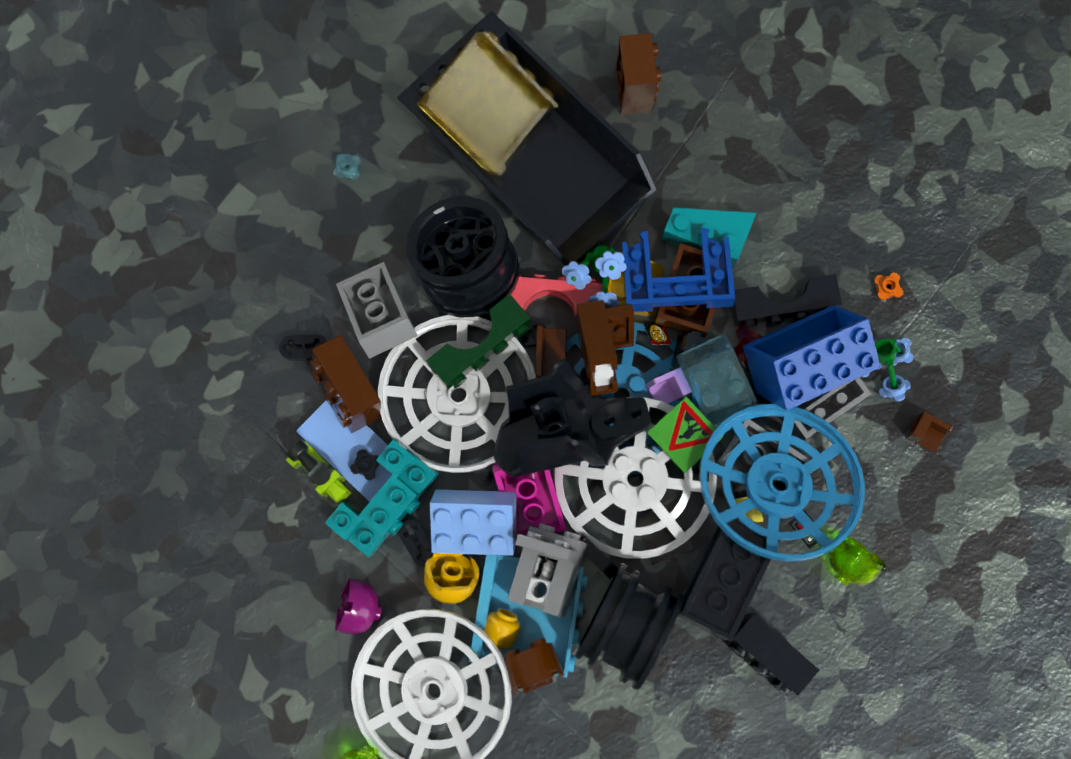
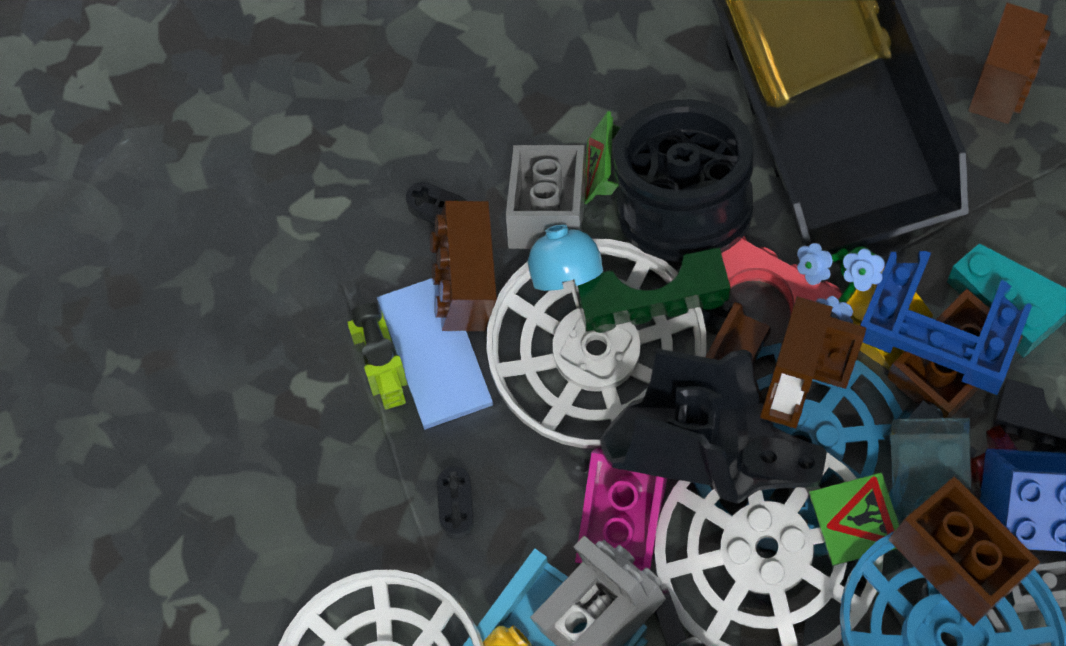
camera: 30 degrees right, 10 degrees down
teal bracket [325,439,439,557] -> none
clear light blue plate [334,154,361,180] -> none
magenta cylinder [335,578,382,635] -> none
black plate [350,449,381,480] -> none
yellow cylinder [424,553,479,604] -> none
light blue brick [430,490,517,556] -> none
sticker [643,322,671,345] -> none
lavender panel [645,367,692,404] -> none
none -> medium azure cylinder [528,224,603,291]
none -> bright green piece [584,111,621,204]
none -> reddish brown brick [888,476,1040,626]

